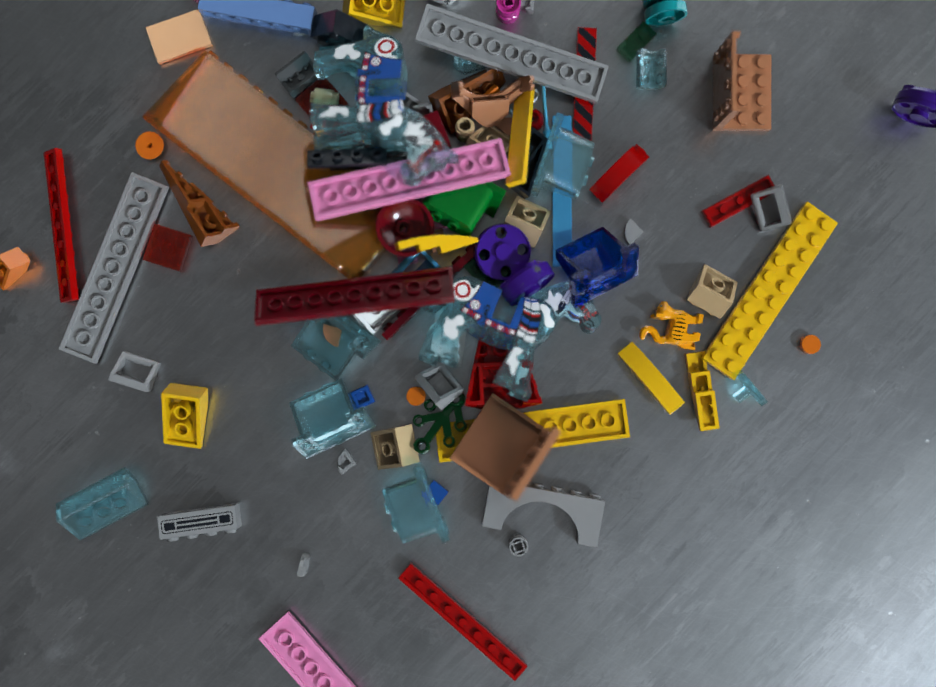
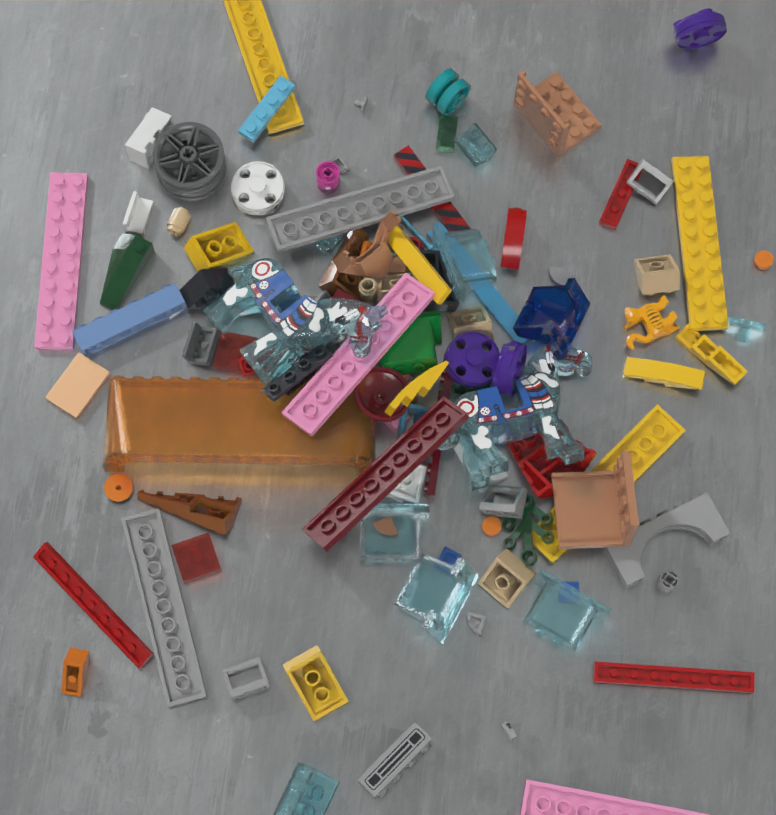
camera: 35 degrees left, 15 degrees down
tan brick [310,88,339,109] -> none

